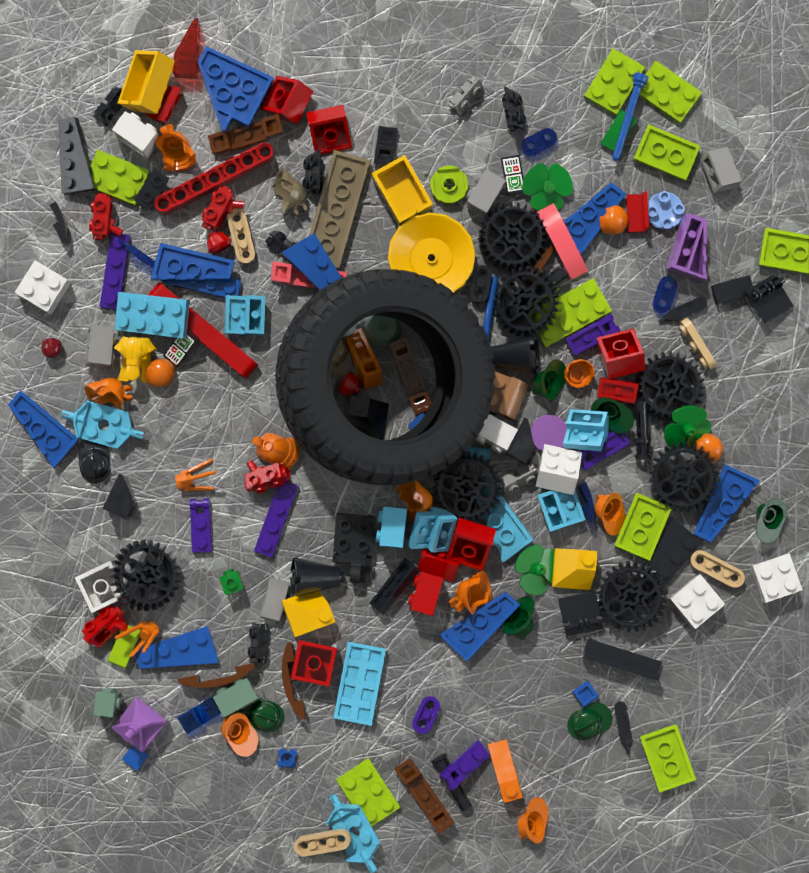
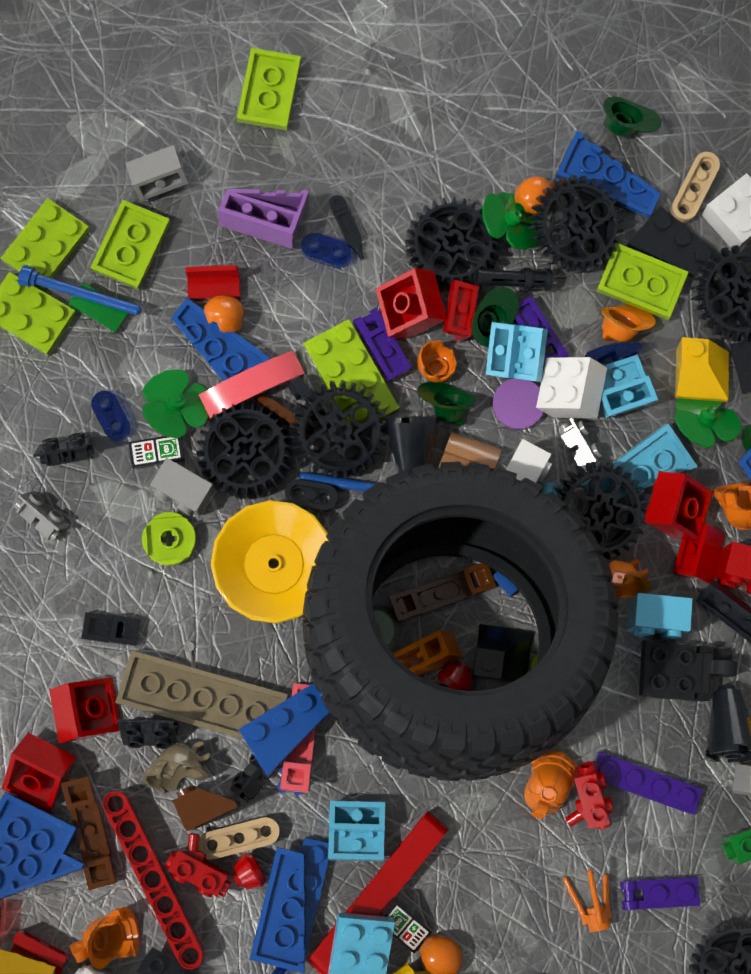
camera: 95 degrees left, 5 degrees down
yellow piece [372,155,433,226] -> none
medium azure brick [408,507,457,552] -> none
black slope [505,417,536,465] -> none
light blue dish [648,191,685,230] -> none
tan plate [679,318,717,370] -> none
black slope [711,275,753,304] -> none
black hinge [745,274,794,323] -> none
white brick [749,553,802,603] -> none
none -> reddish brown slope [172,785,241,832]

